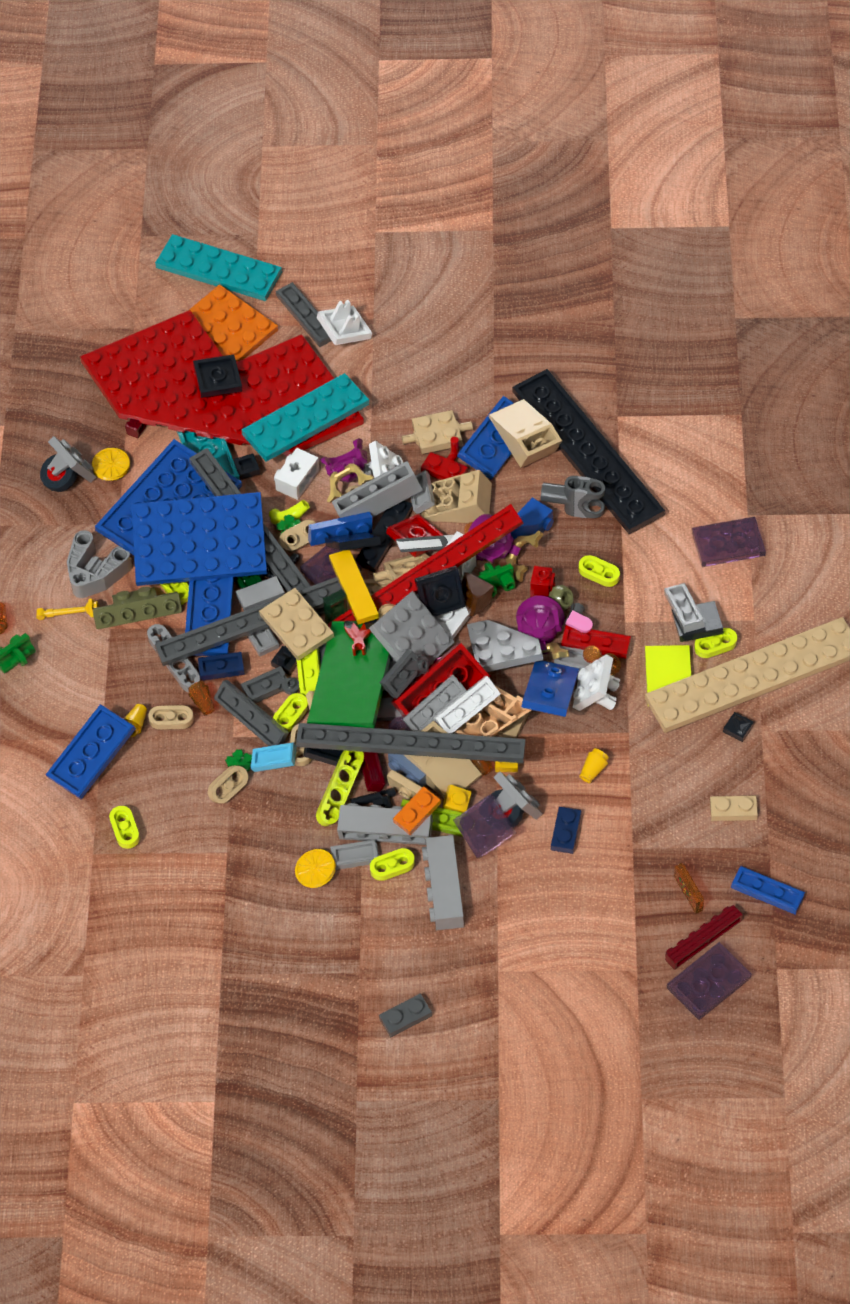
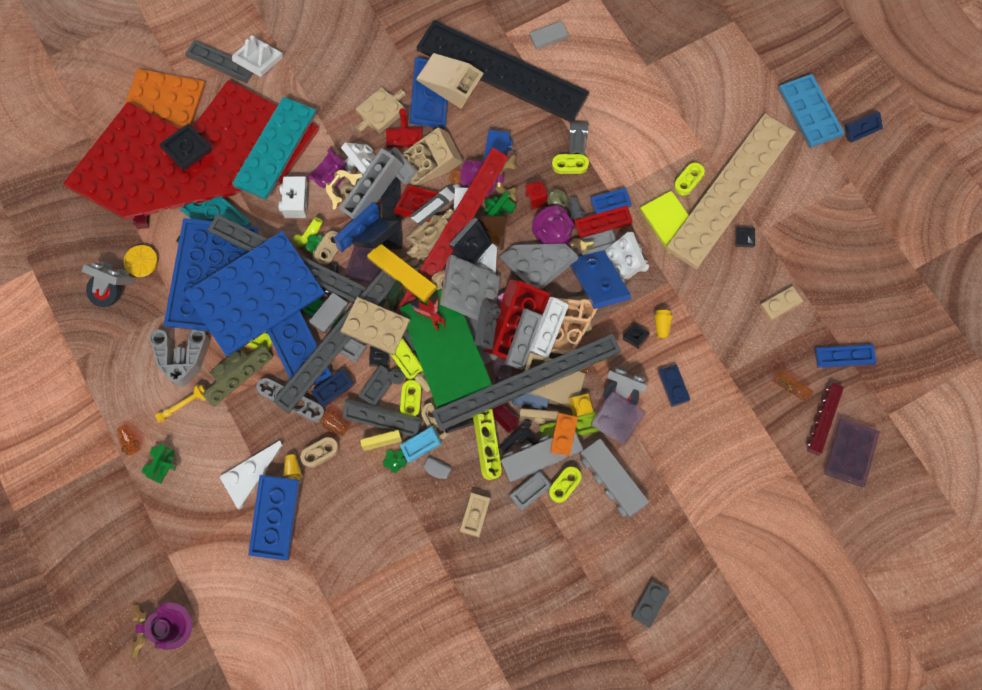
camera: 30 degrees left, 15 degrees up
neon yellow plate [109,806,140,849] -> none
teal plate [155,234,282,301] -> none
tan plate [208,765,248,803] -> none
black plate [233,453,260,480] -> none
yellow wheel [295,849,336,888] -> none
dark grey connector [540,476,605,518] -> none
bright pink piece [566,610,593,633] -> none
clear orange plate [583,645,621,676] -> none
light grey tile [664,583,705,633] -> none
tile [671,601,724,642] -> none
clear purple plate [692,517,766,567] -> none
none -> white wing [220,441,283,510]
none -> light yellow tile [360,430,402,451]
none -> light grey piece [423,457,452,479]
none -> tan plate [460,493,491,538]
none -> light grey tile [529,21,568,50]
none -> dark grey piece [569,122,589,155]
none -> blue plate [590,188,632,214]
none -> black tile [623,324,650,349]

